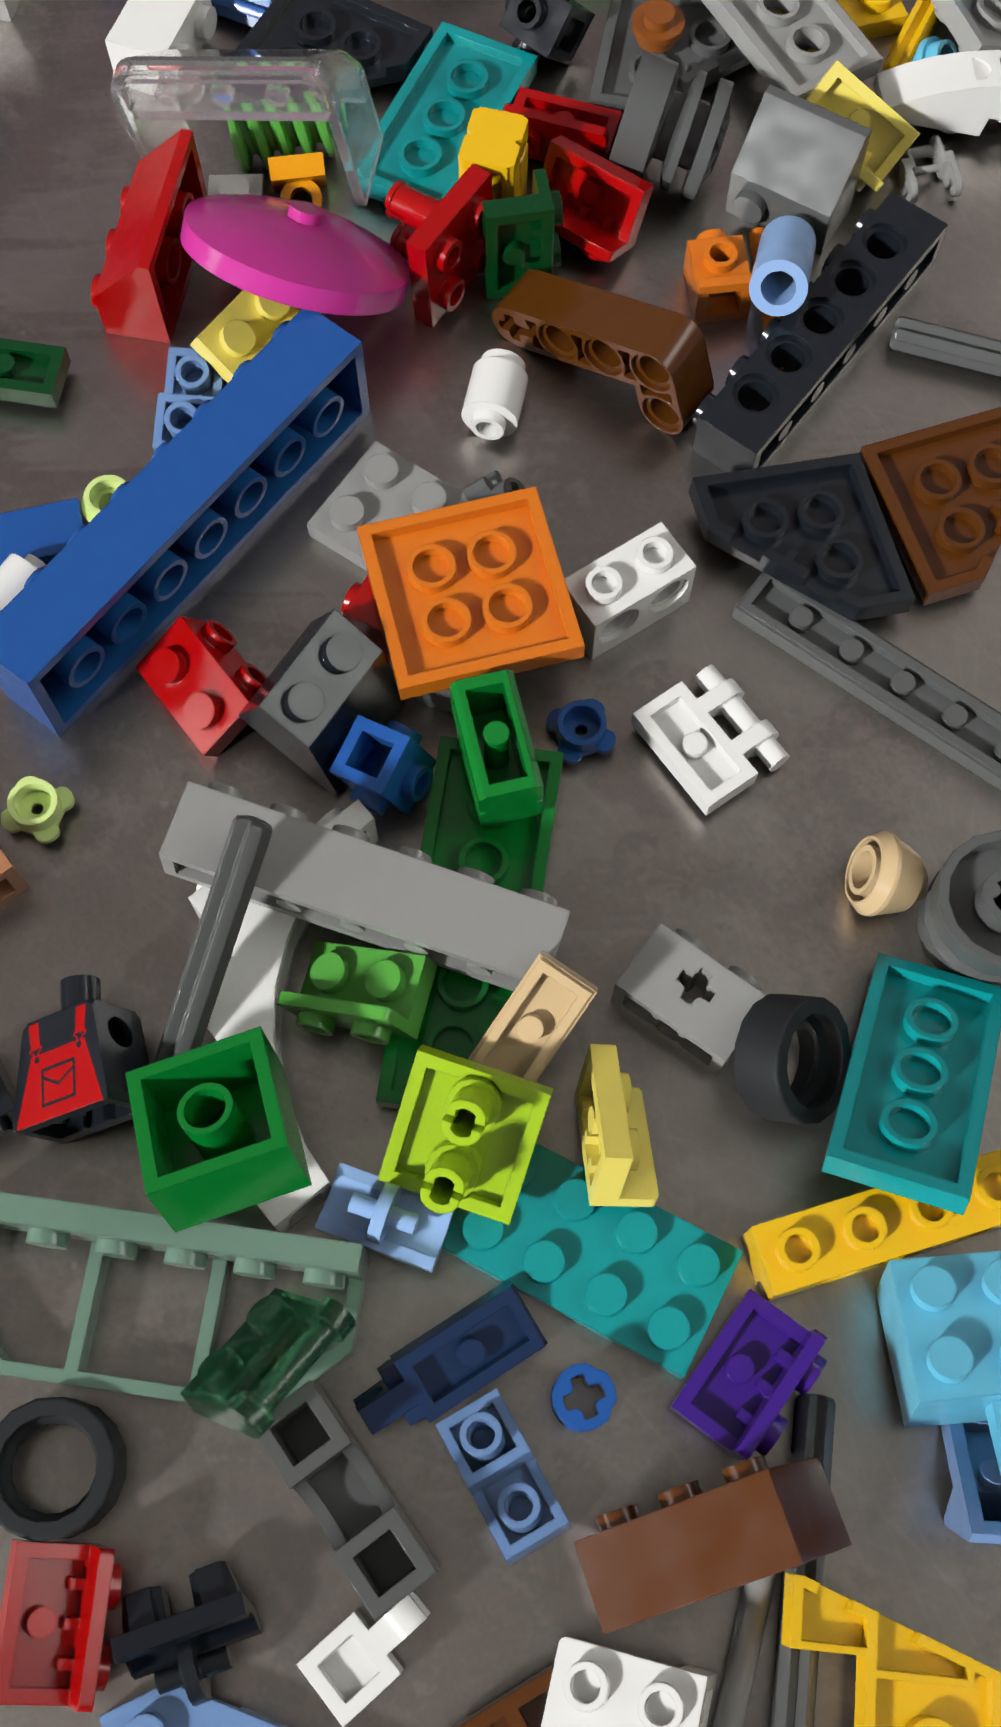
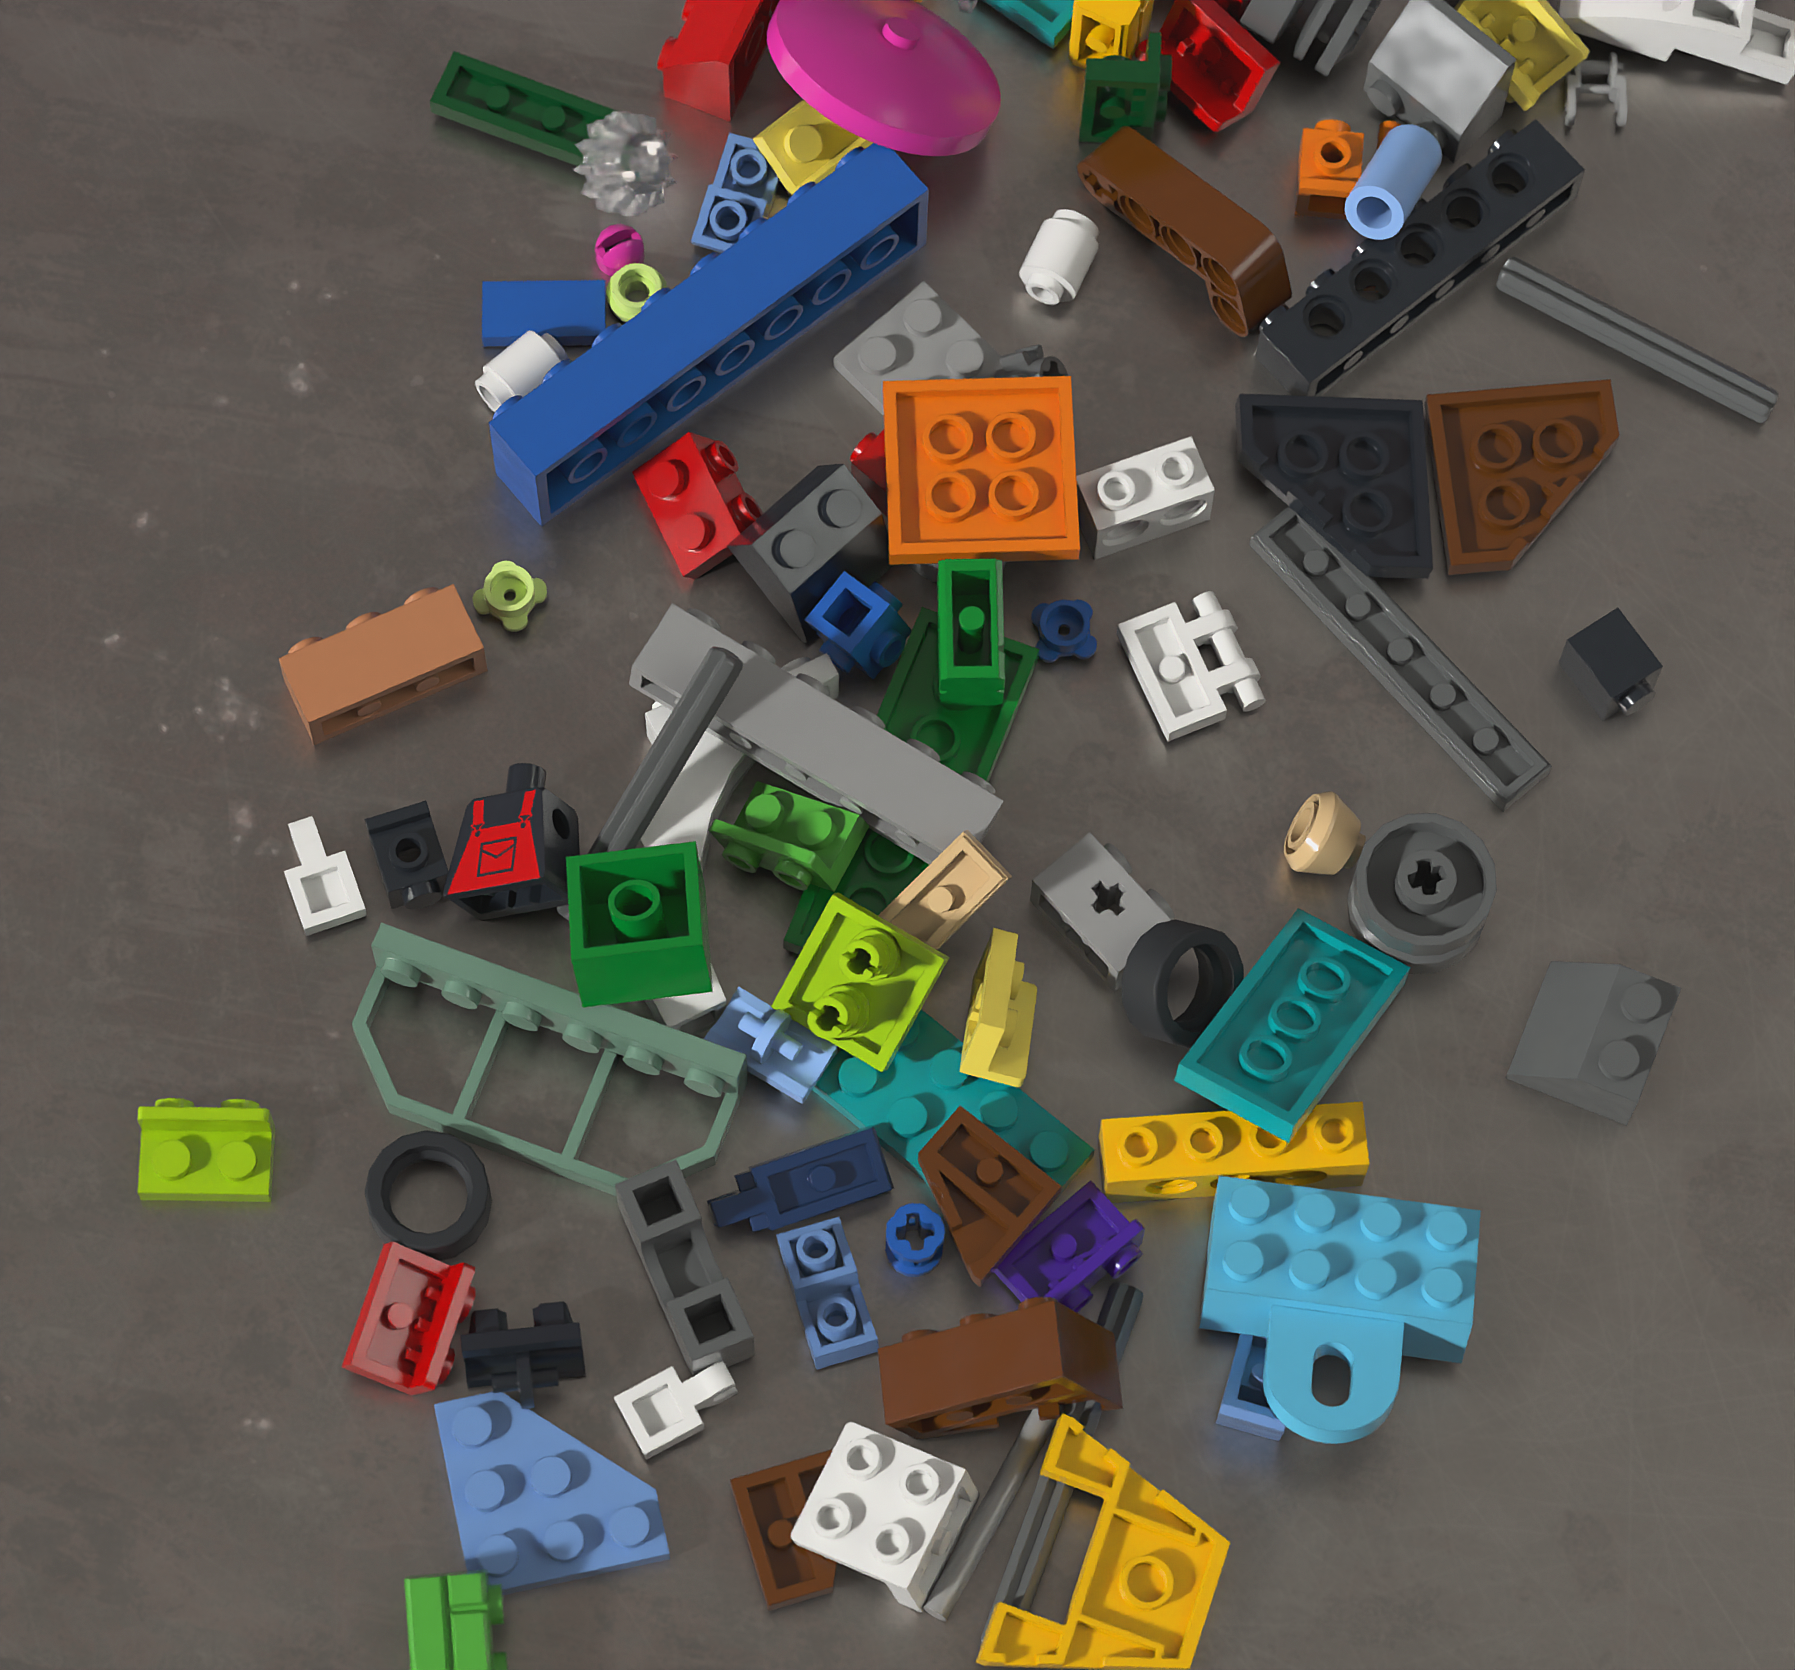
camera: 10 degrees right, 0 degrees up
clear green plate [180,1288,357,1440] -> none
red plate [385,163,493,328] -> none
none -> clear gear [573,111,679,216]
none -> dark pink hinge [595,223,645,277]
none -> reddish brown wing [918,1105,1062,1287]

